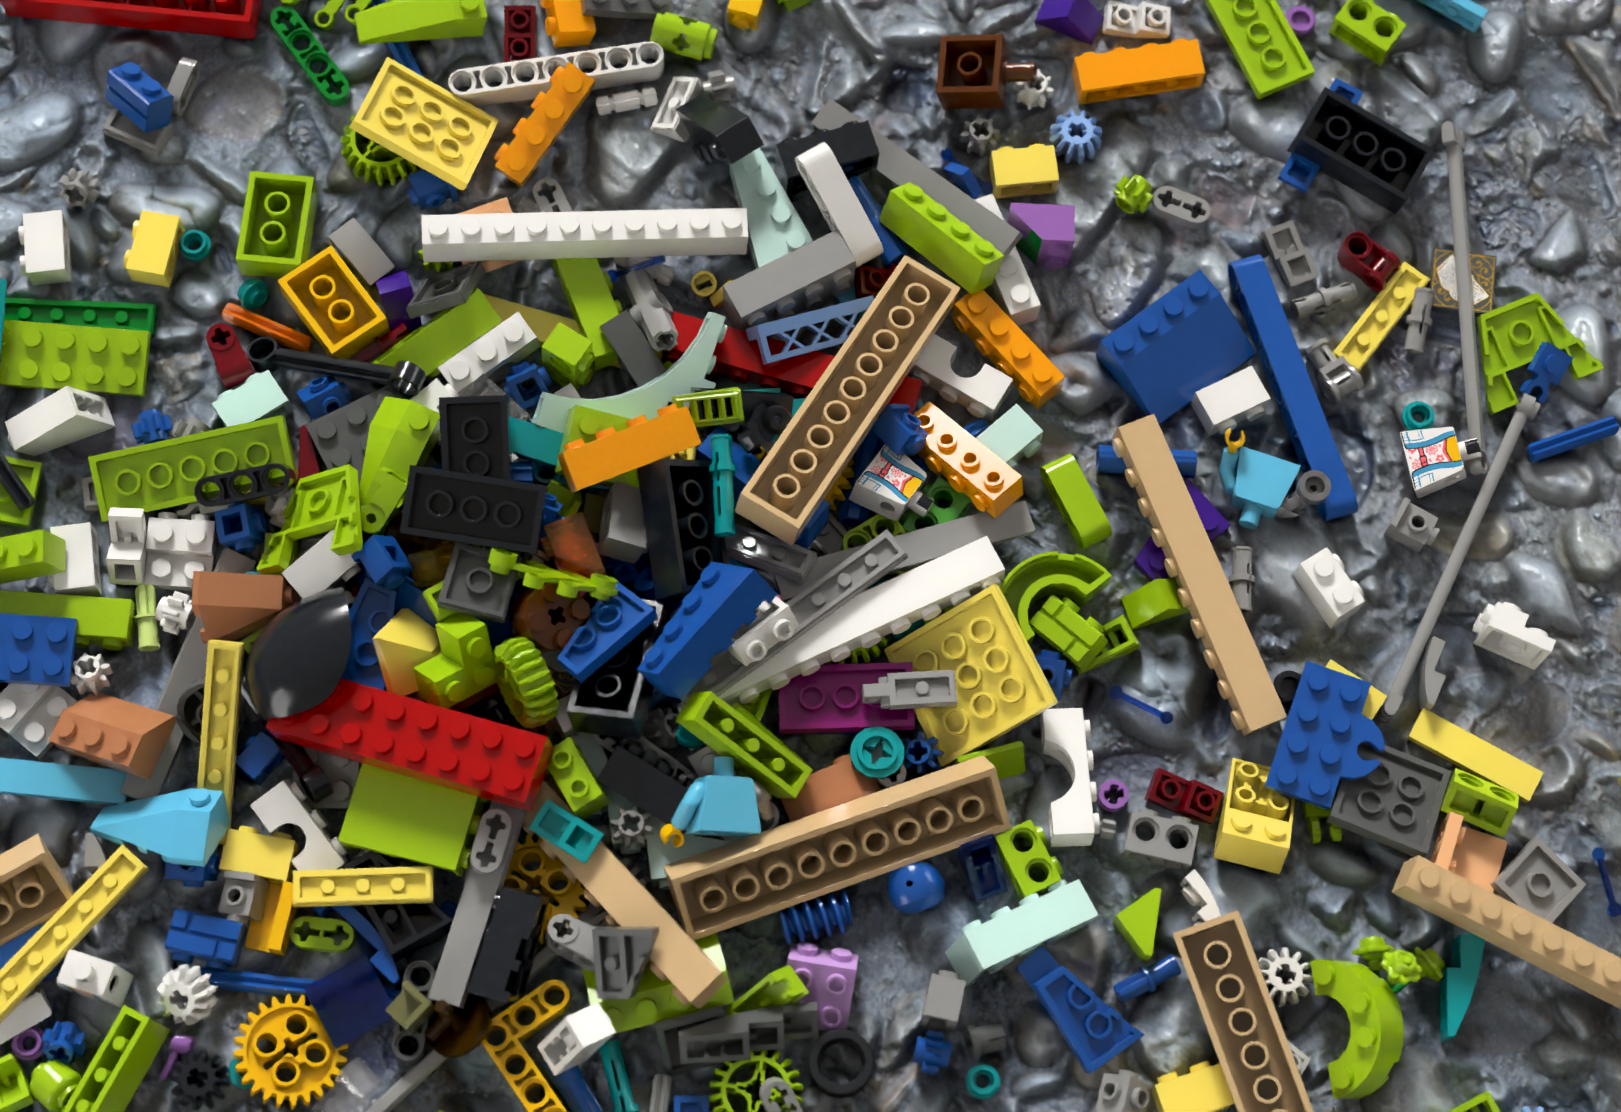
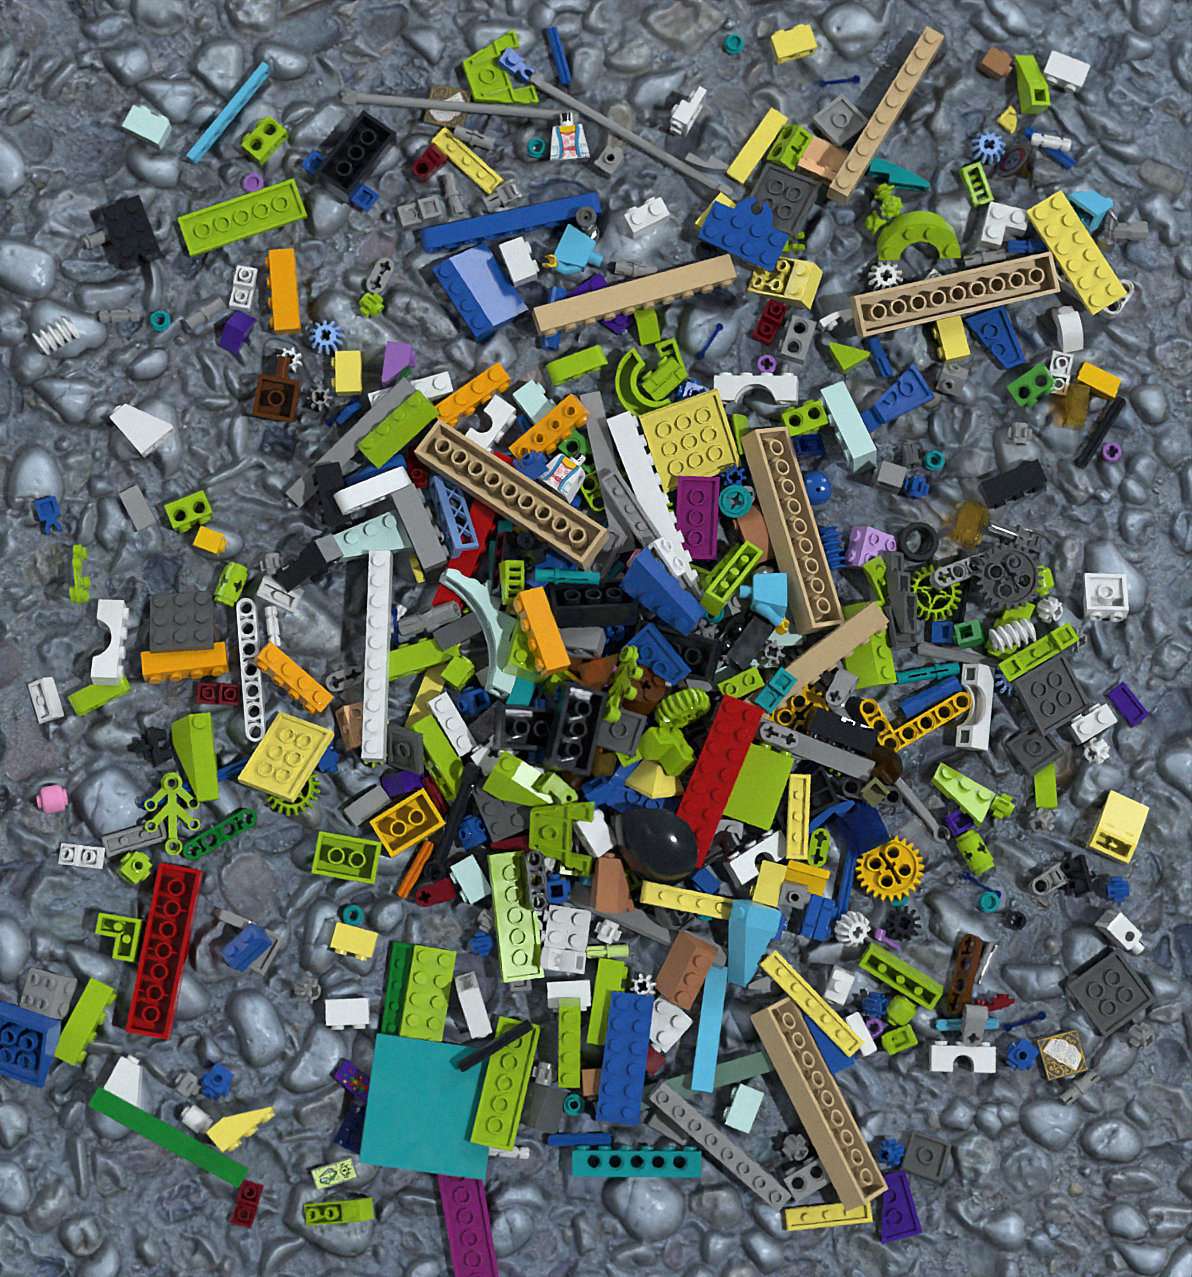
camera: 85 degrees left, 10 degrees up
teal plate [237,278,269,310] -> none
white brick [537,1002,616,1076] -> none
dark grey wing [592,927,659,999] -> none
light yellow hinge [691,271,717,298] -> none
light grey hinge [862,670,958,710] -> none

